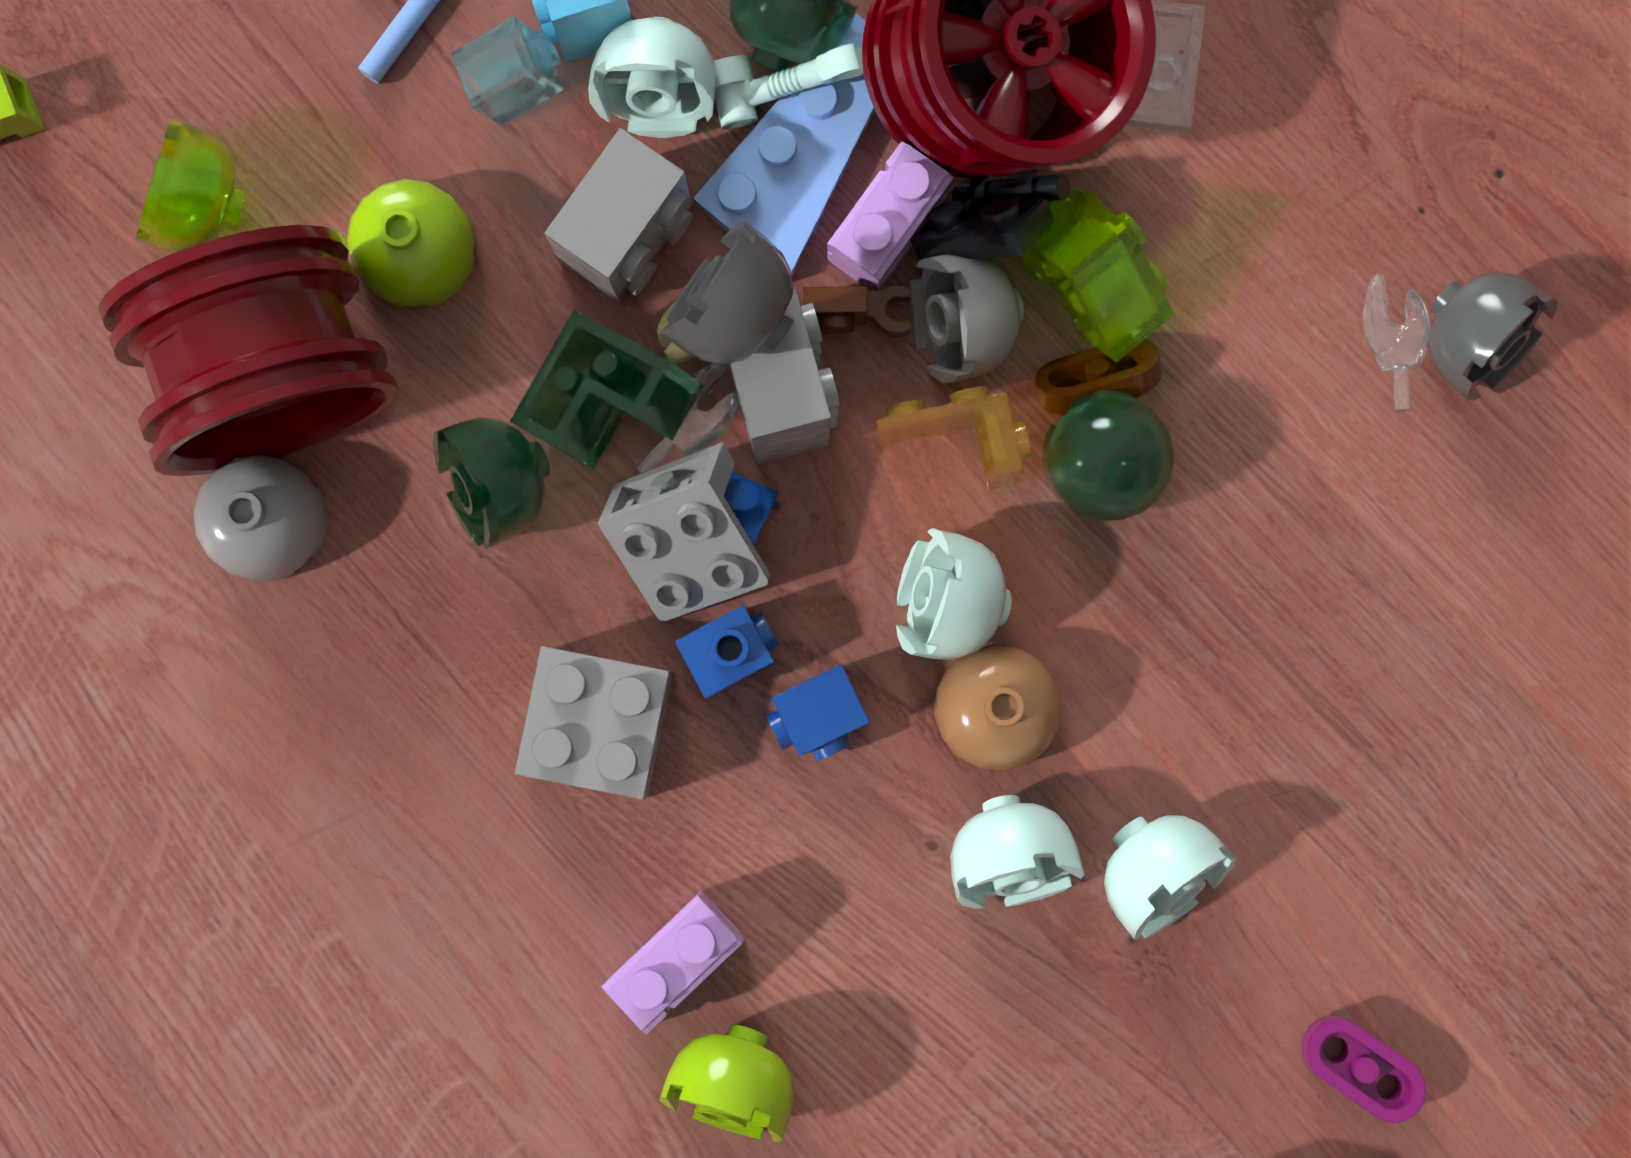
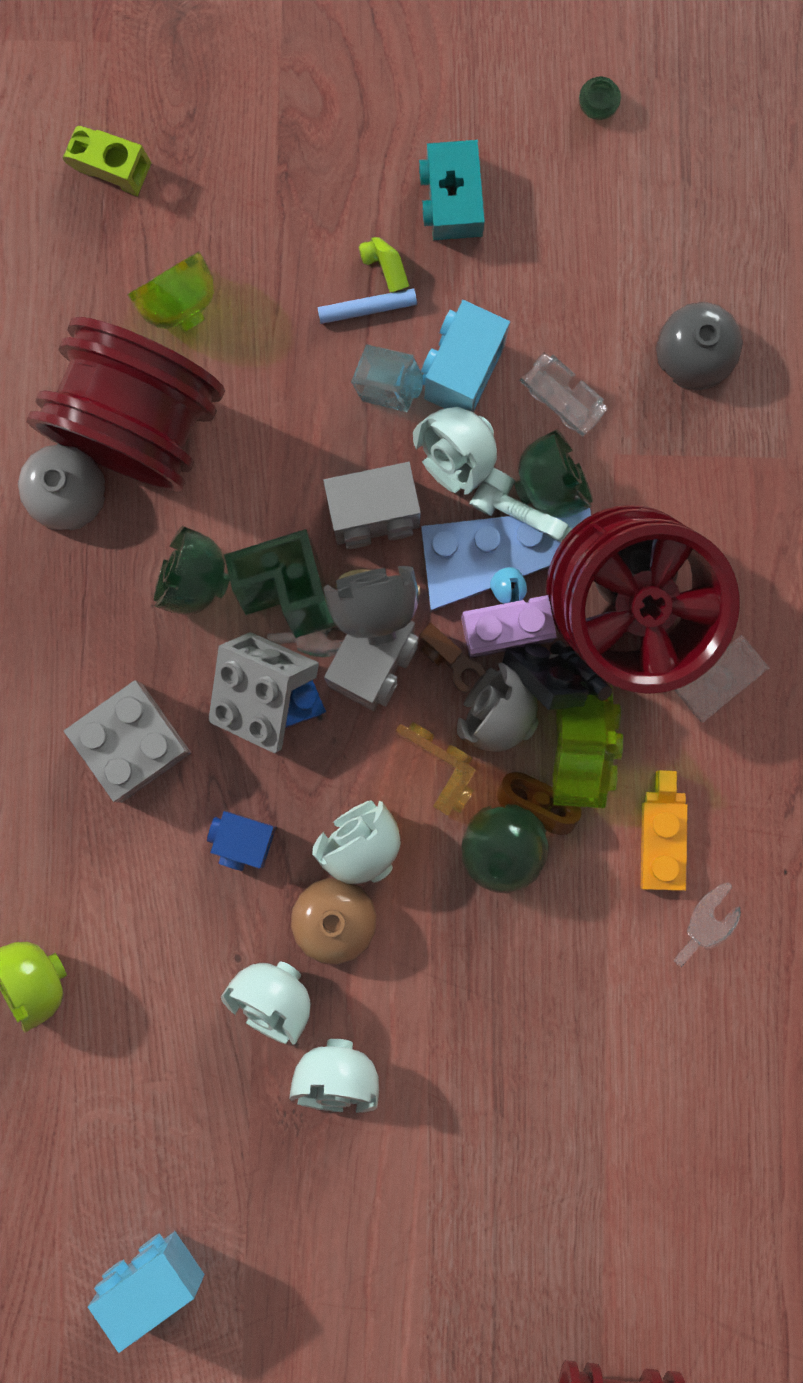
camera: 45 degrees right, 0 degrees up
lime cylinder [346,179,475,308] -> none
lavender brick [601,891,744,1035] -> none
blue brick [675,605,779,700] -> none
magenta plate [1301,1016,1426,1123] -> none
dark grey cylinder [1429,271,1558,400] -> none
none -> medium azure hinge [490,567,527,604]
none -> light orange hinge [640,770,688,891]

